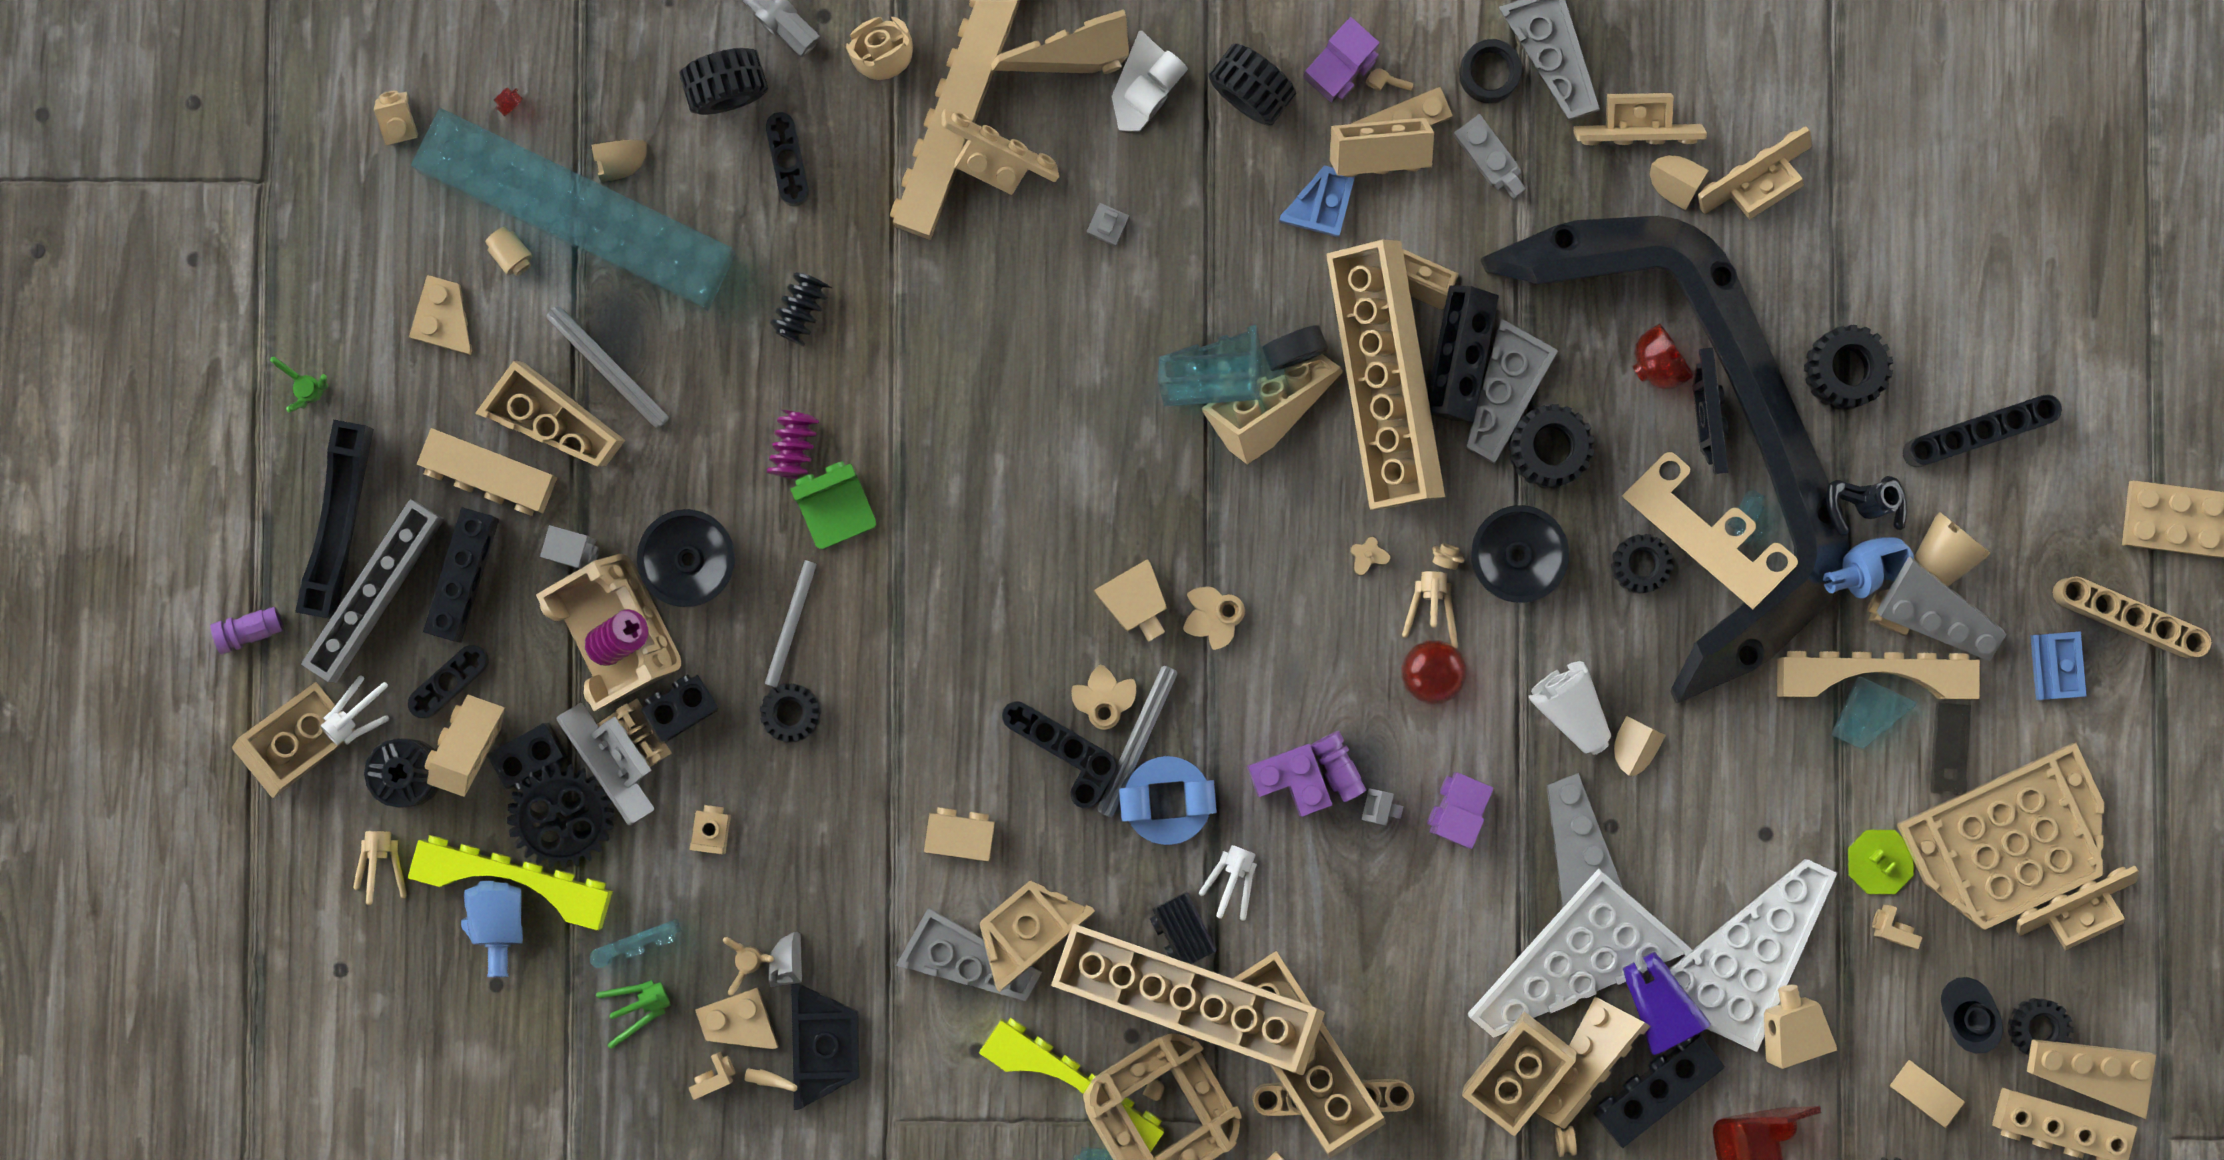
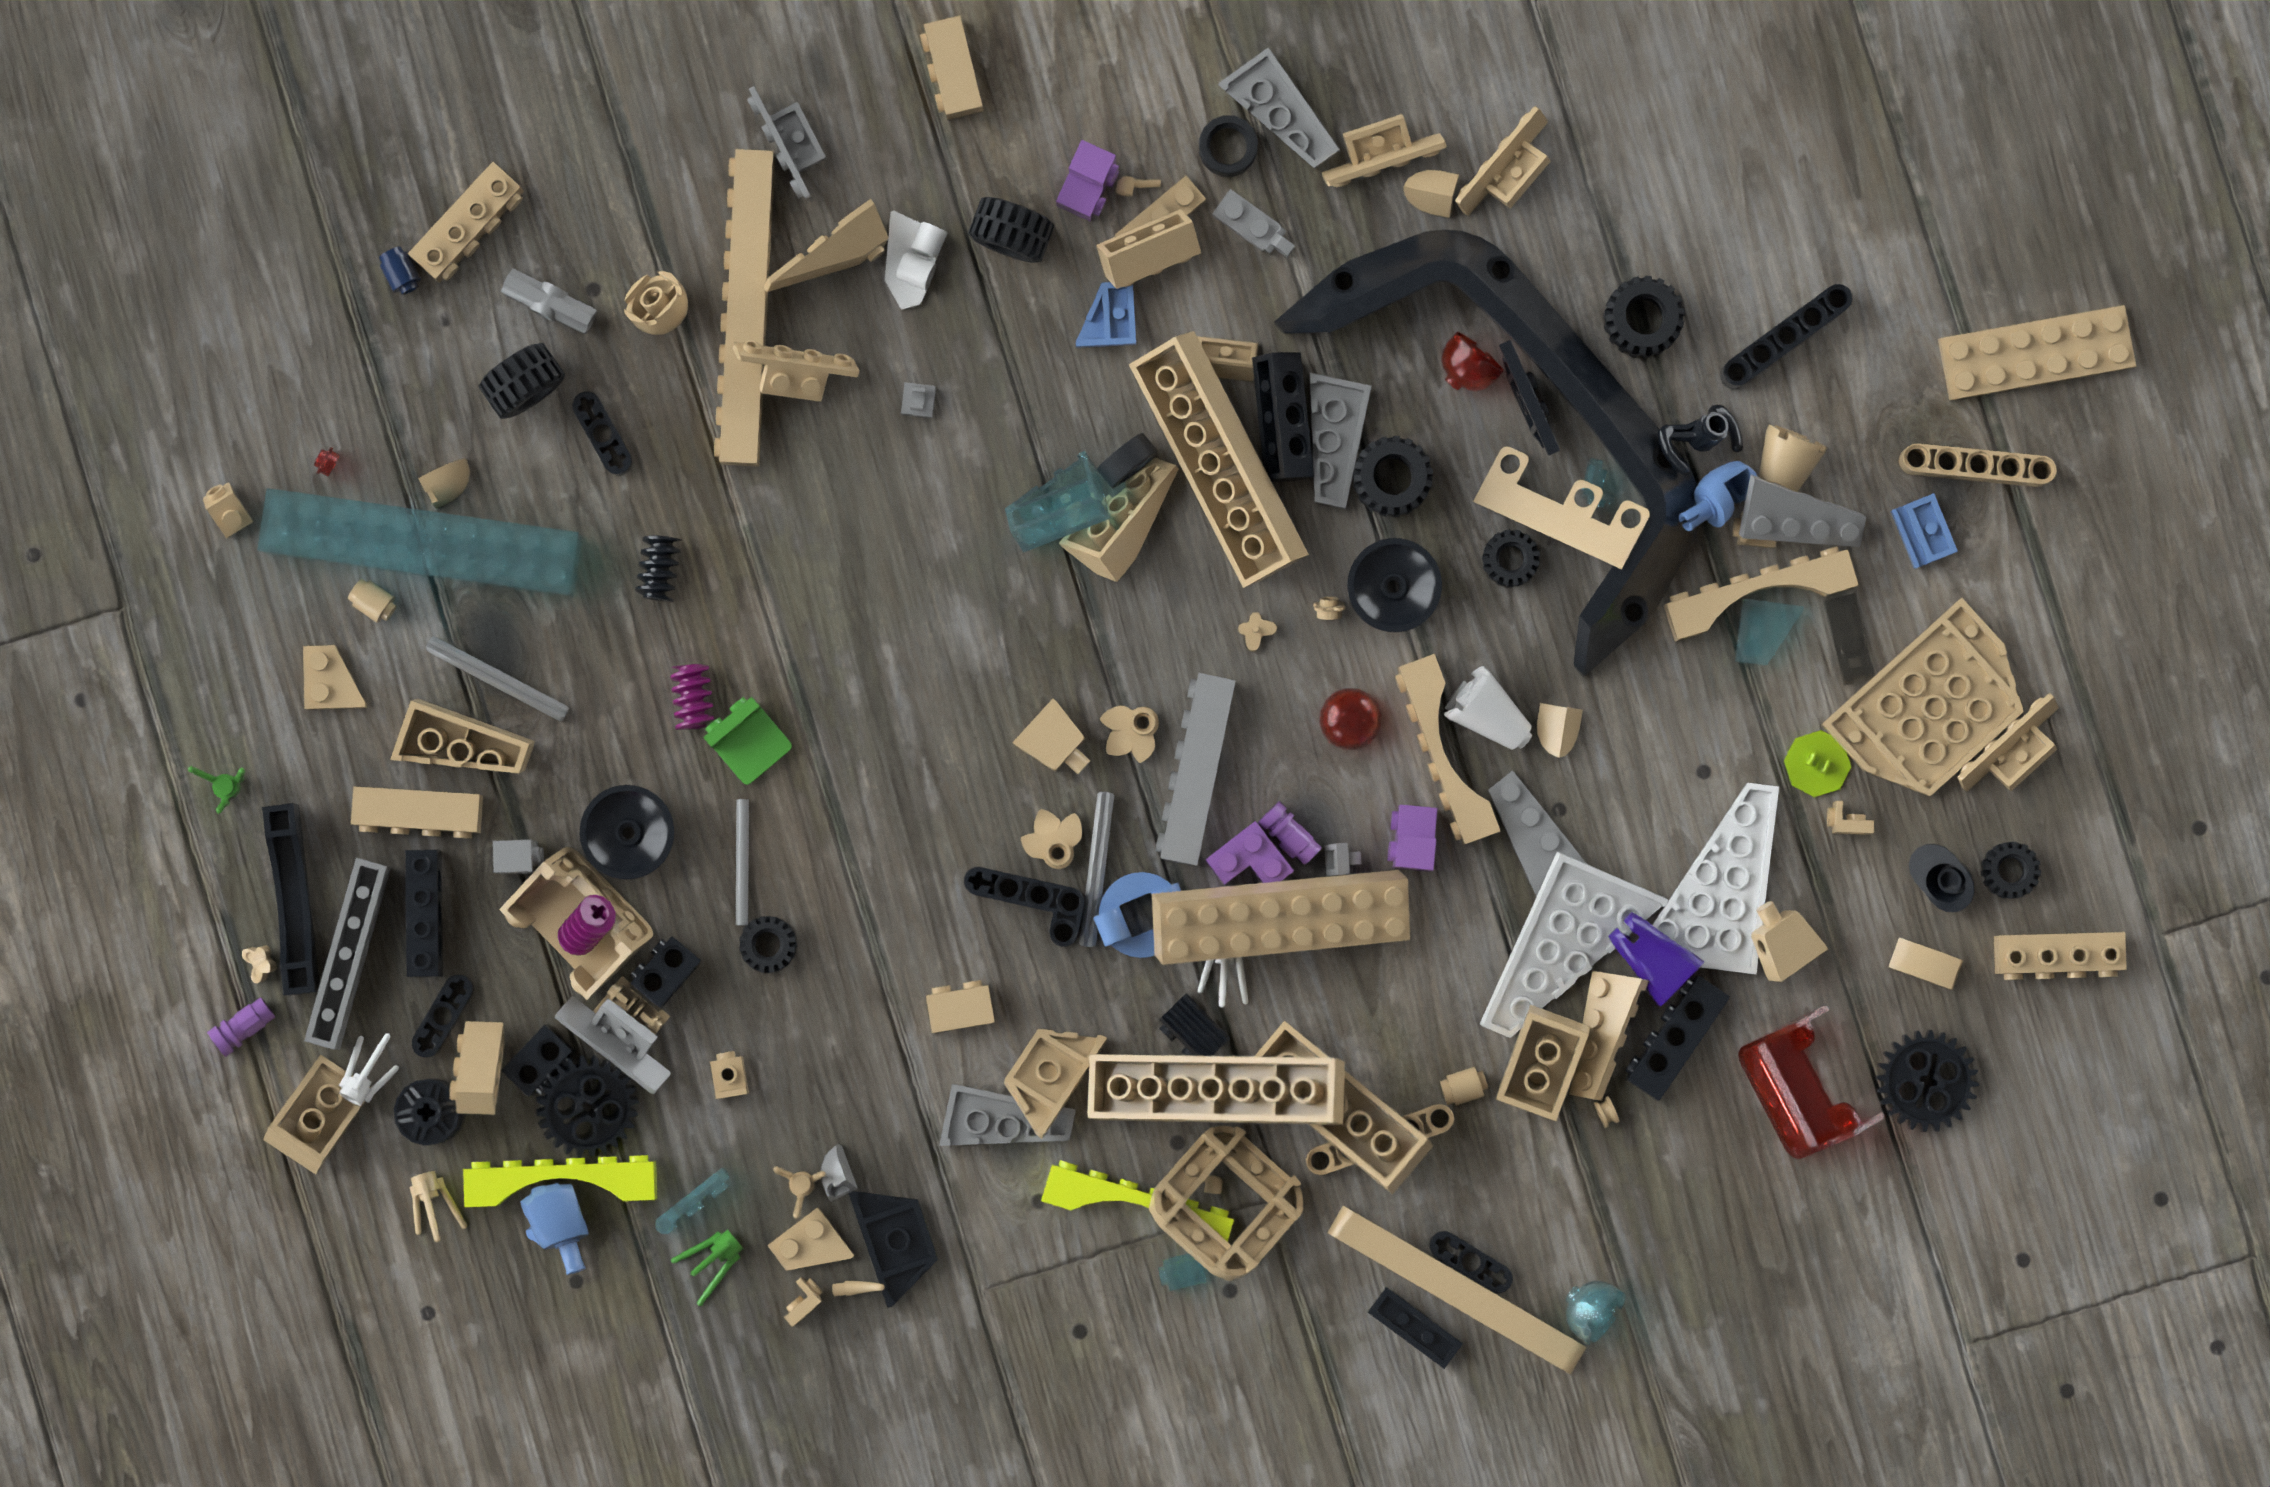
camera: 10 degrees left, 0 degrees up
tan plant [1402,571,1458,649] -> none
tan wing [2027,1039,2156,1119] -> none
none -> tan piece [242,945,277,983]
none -> tan brick [1152,870,1410,965]
none -> light grey brick [1155,673,1236,867]
none -> tan arch [1395,654,1500,845]
none -> tan brick [1439,1066,1488,1106]

